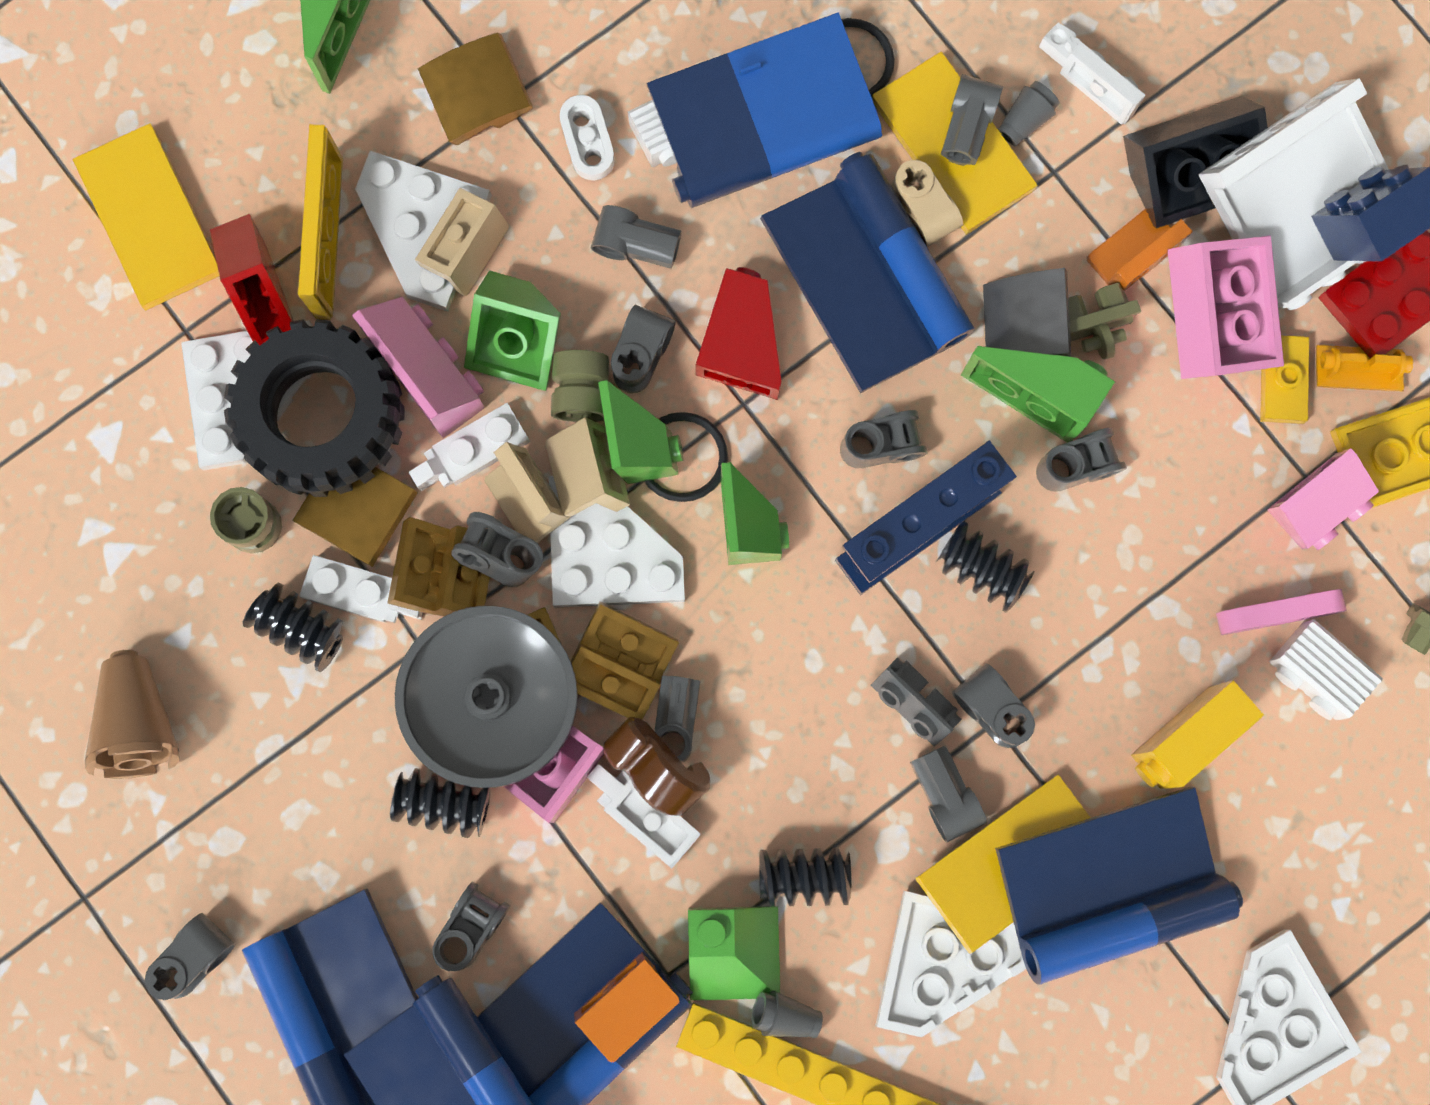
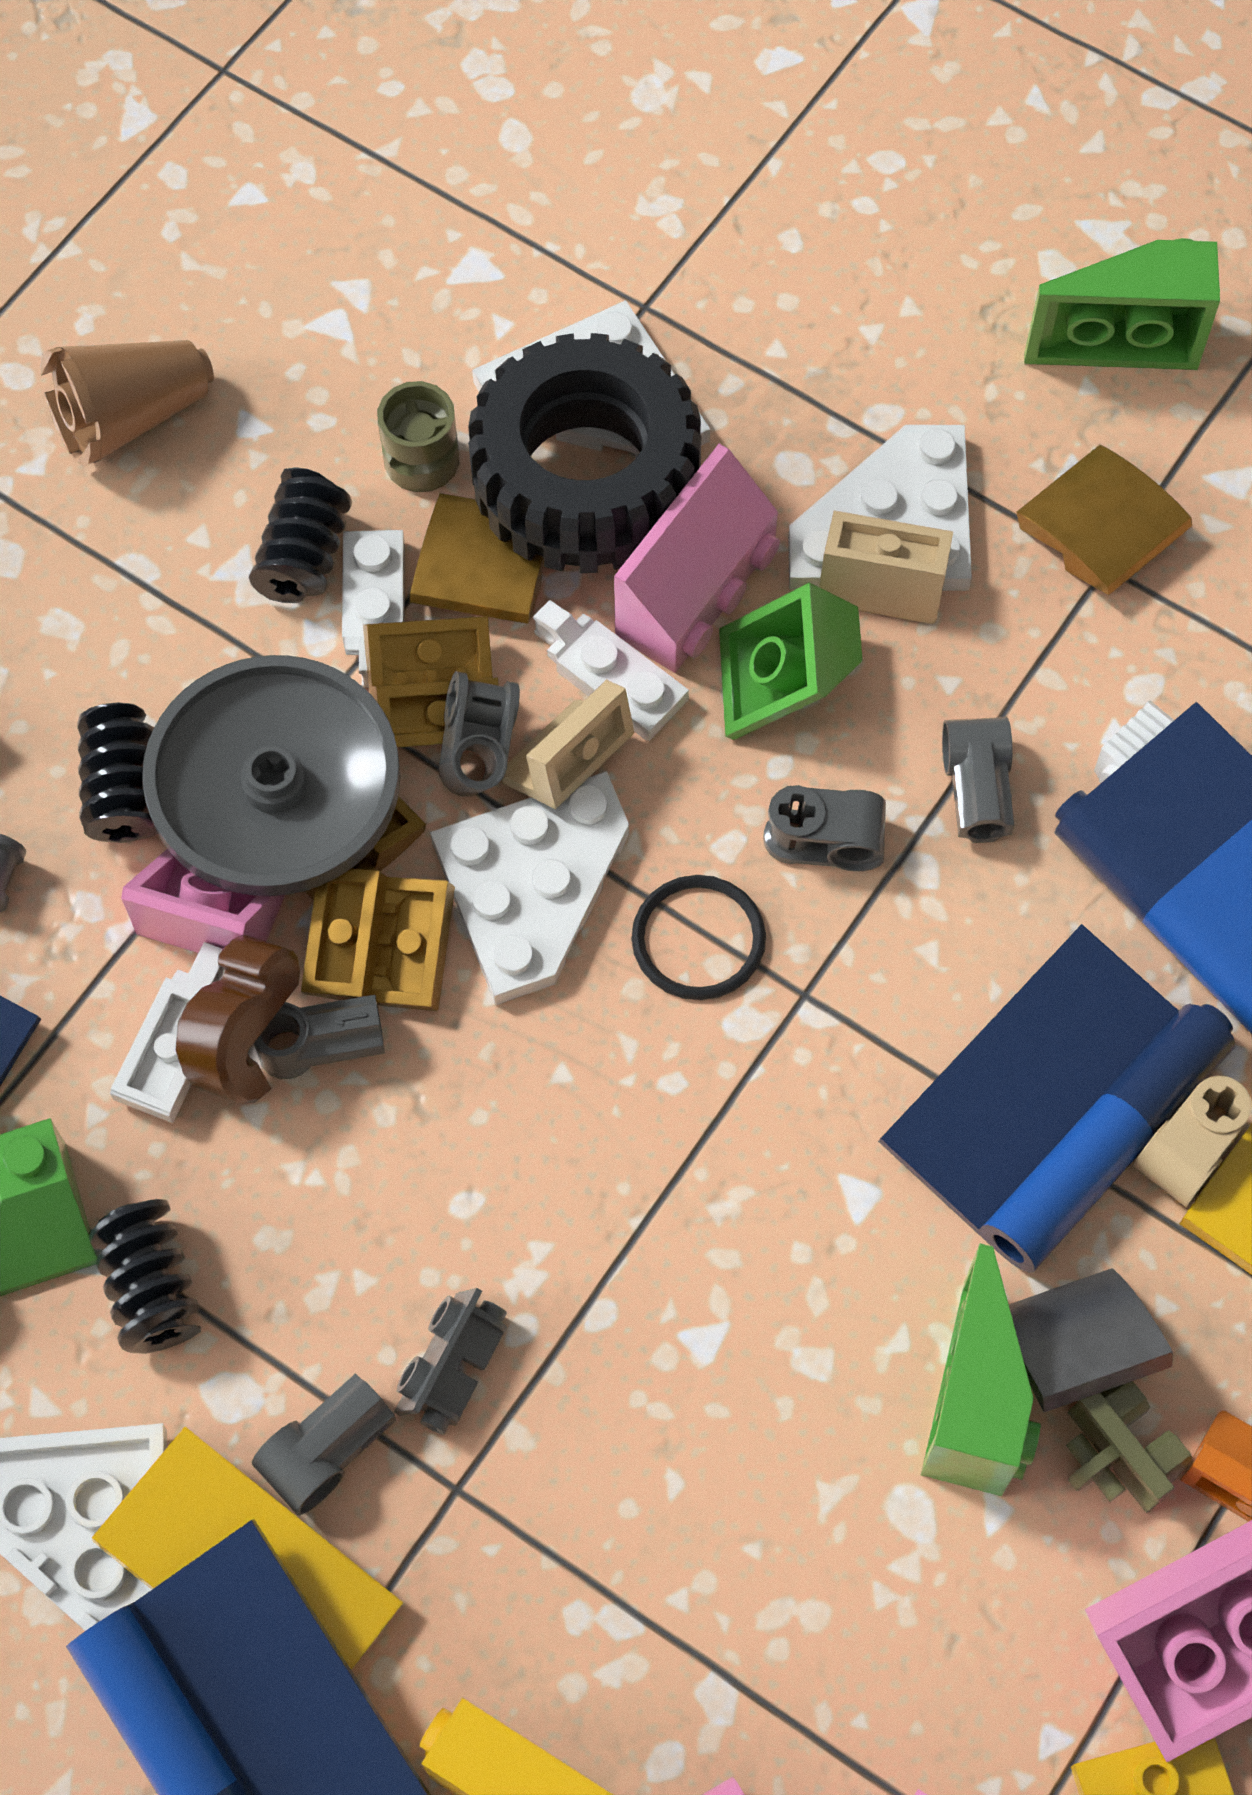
camera: 75 degrees right, 15 degrees down
yellow tile [72,123,219,311] -> none
red slope [210,214,294,345] -> none
yellow tile [298,124,343,320] -> none
tan panel [545,417,630,517] -> none
olive wheel [551,350,609,422] -> none
white plate [559,95,614,181] -> none
bright green slope [598,380,683,484] -> none
red slope [695,267,782,400] -> none
bright green slope [721,462,789,565] -> none
dark blue fence [835,440,1017,596] -> none
dark grey piece [840,410,928,468] -> none
black piece [936,521,1035,613] -> none
dark grey piece [952,663,1035,748] -> none
dark grey piece [1036,428,1127,492] -> none

